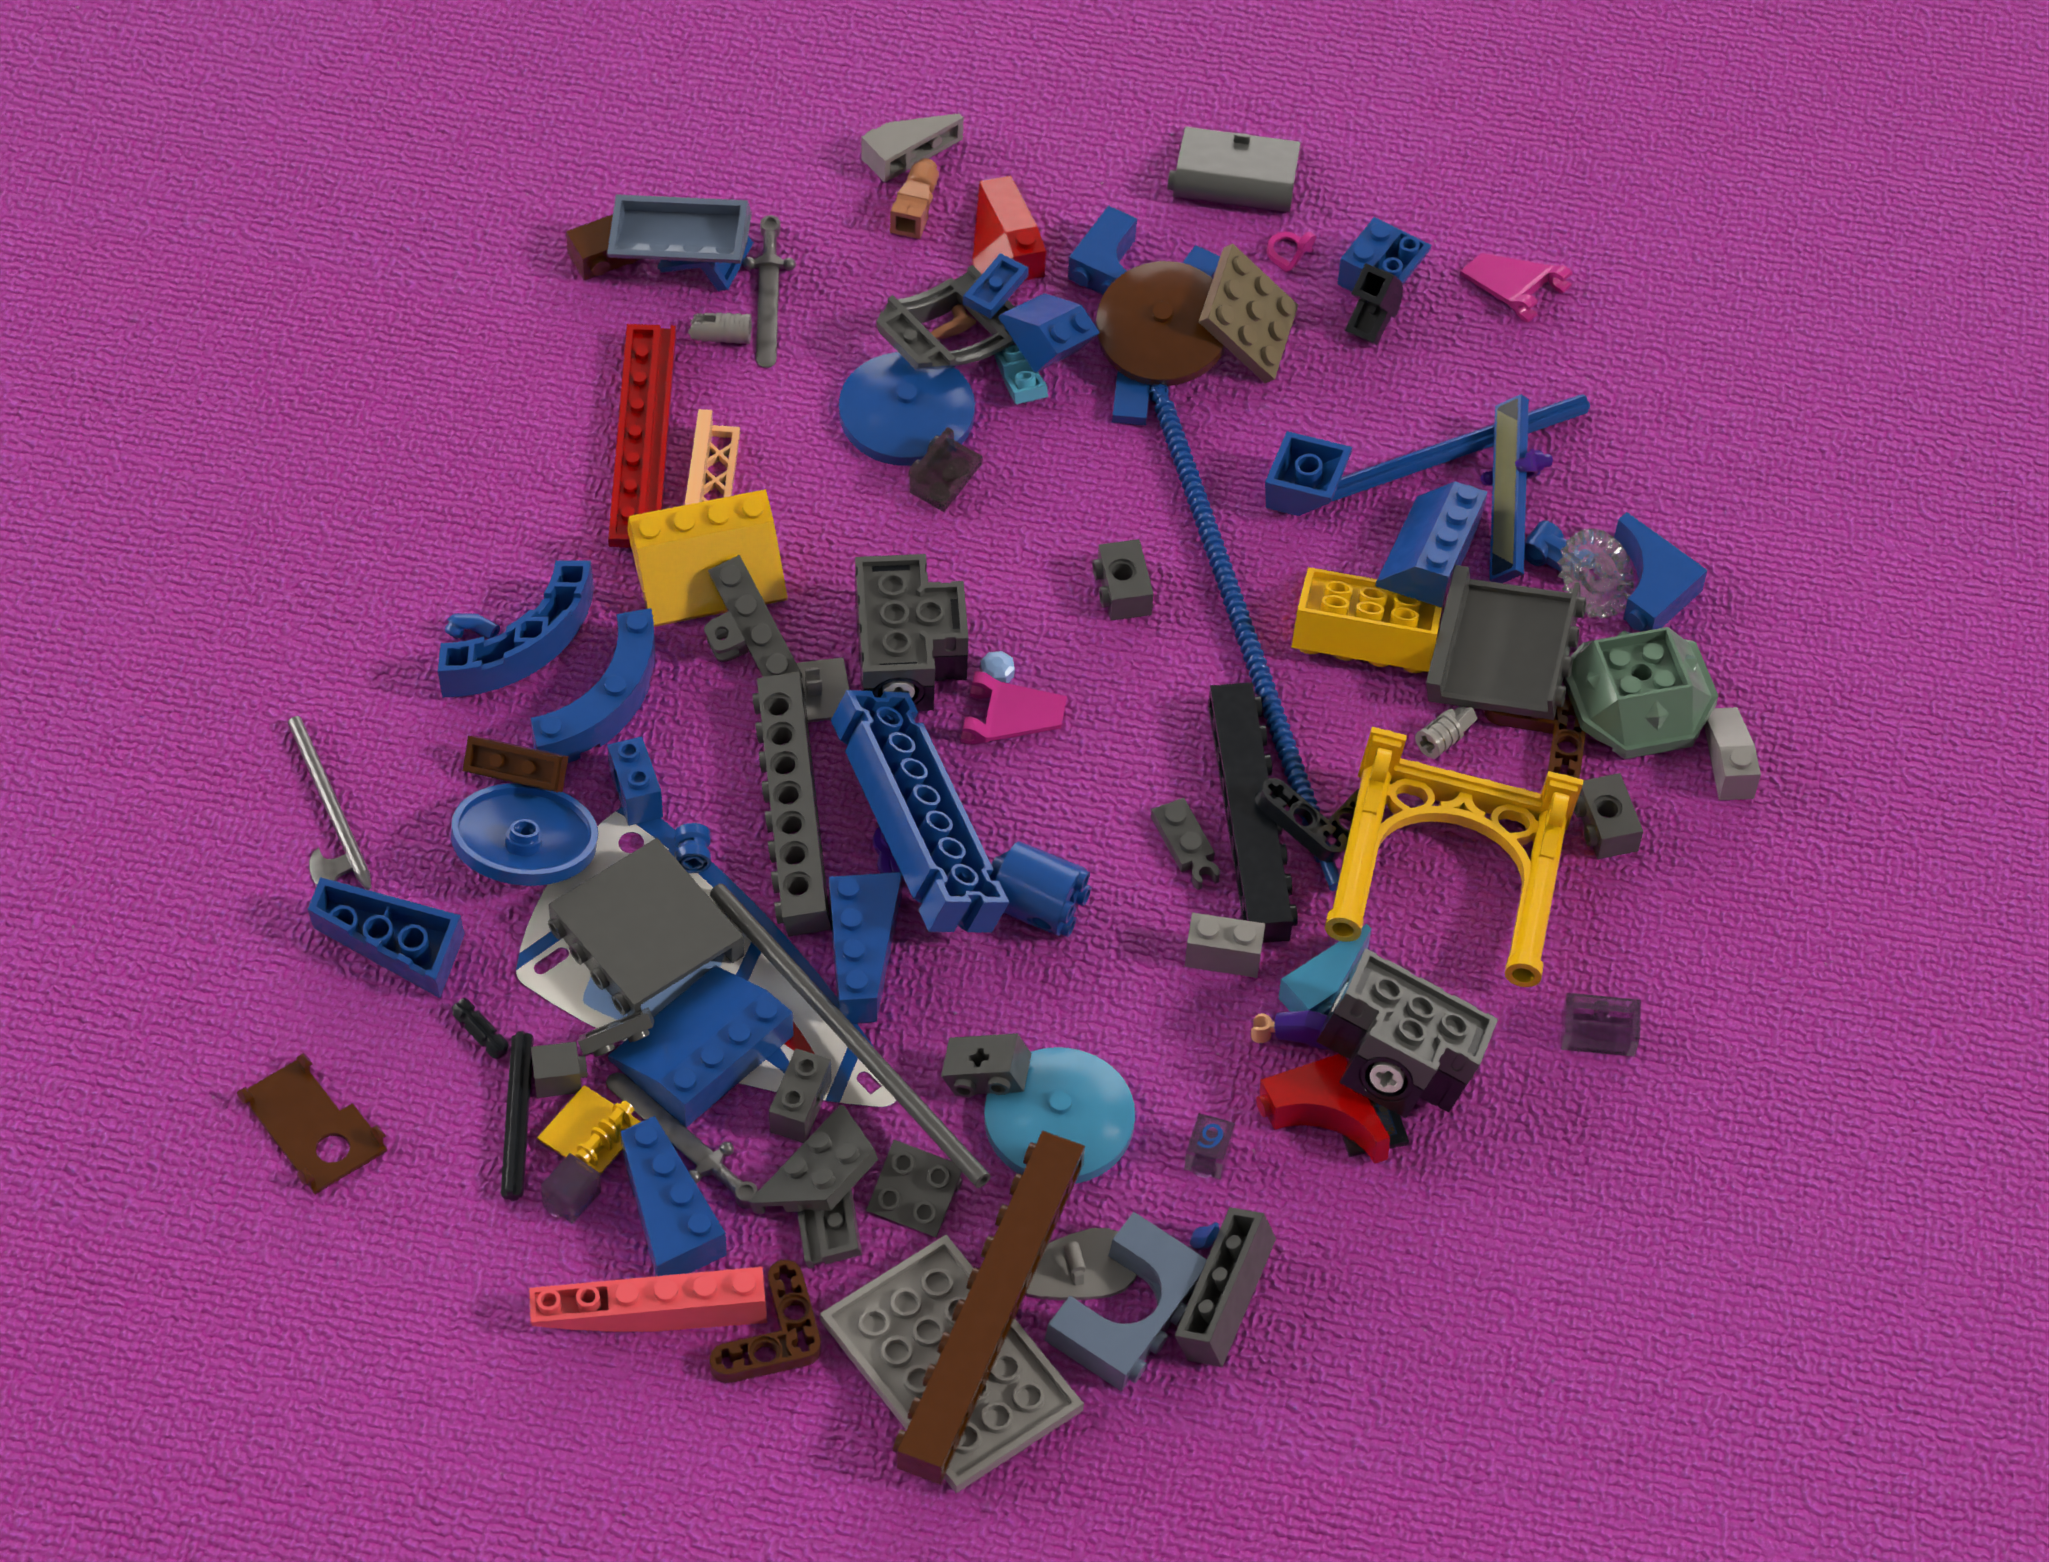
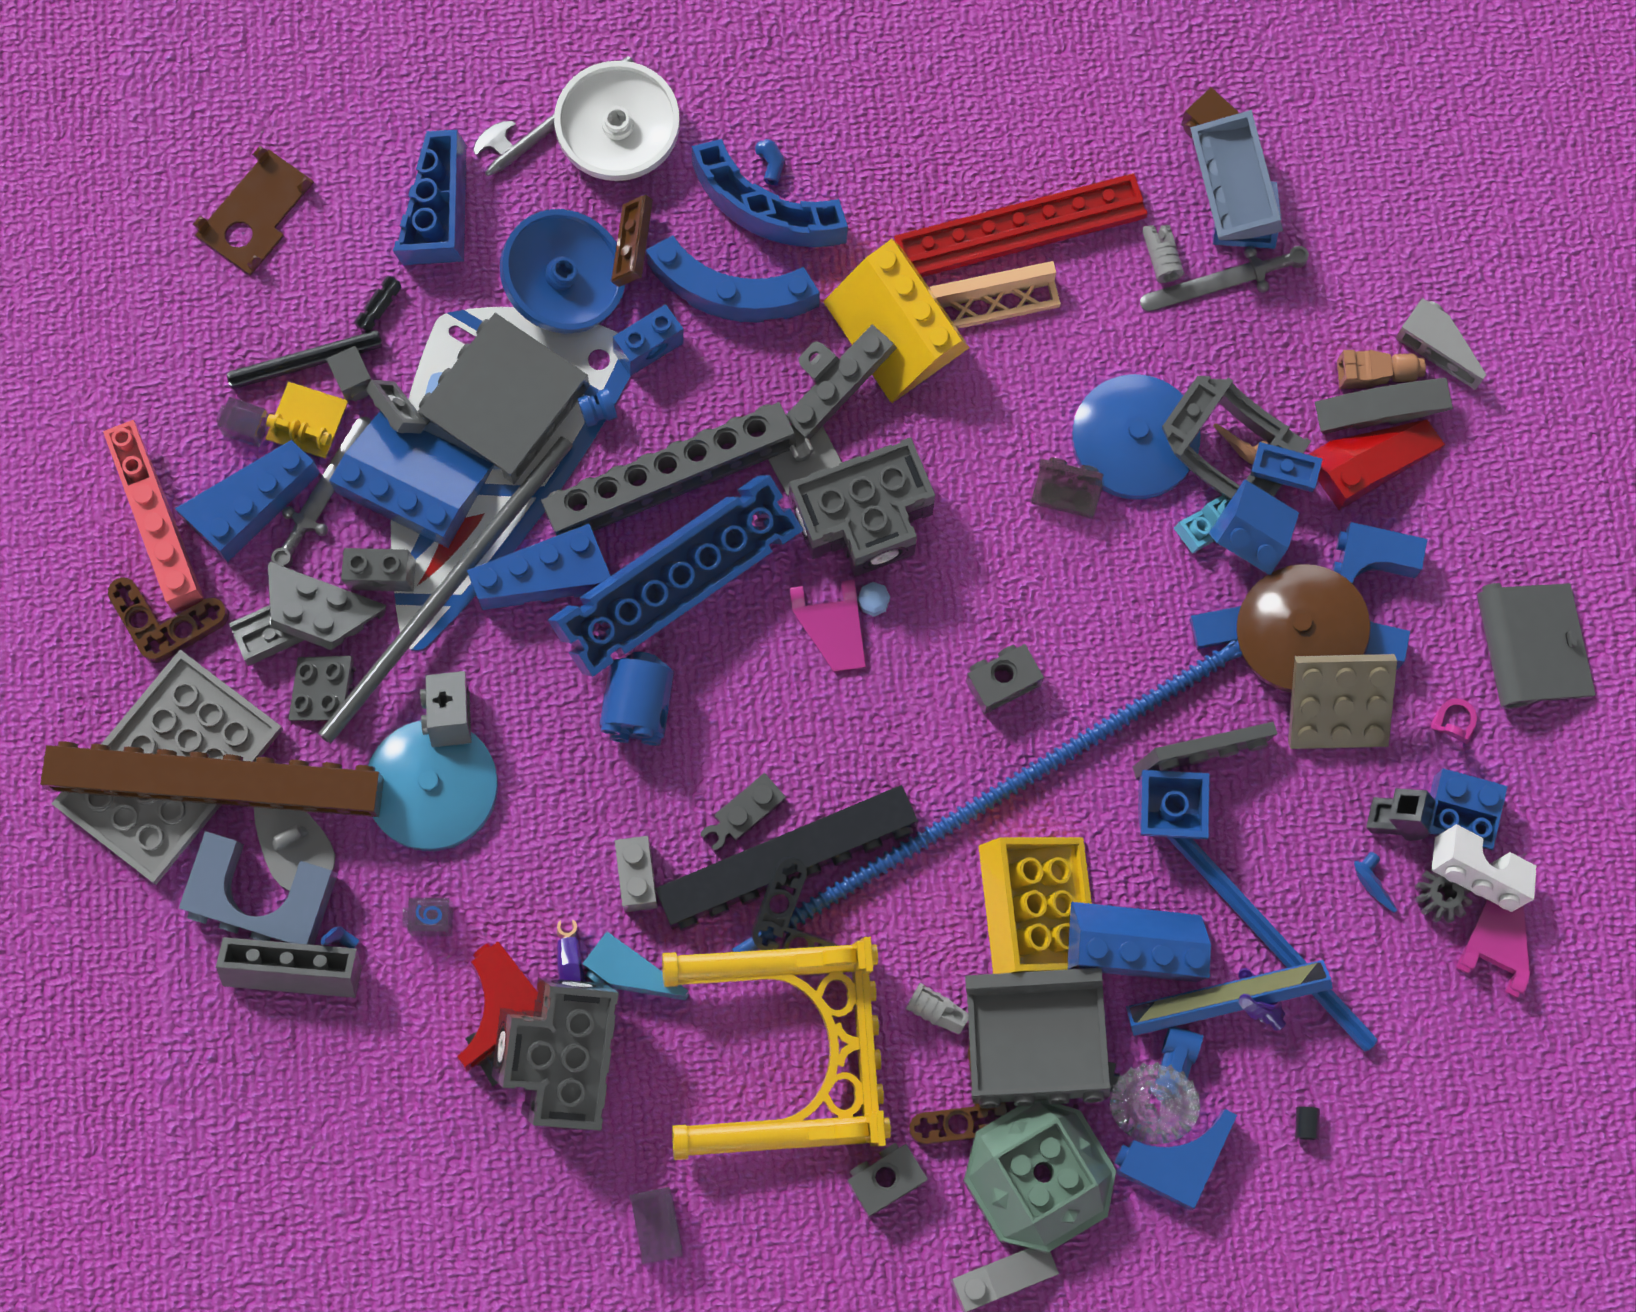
camera: 75 degrees right, 20 degrees up
none -> white dish [554,61,680,181]
none -> dark grey wing [1132,721,1278,779]
none -> black hinge [1295,1107,1320,1140]
none -> dark grey slope [1315,378,1454,435]
none -> blue bar [1354,852,1397,913]
none -> dark grey gear [1415,871,1473,923]
none -> white arch [1432,824,1537,912]

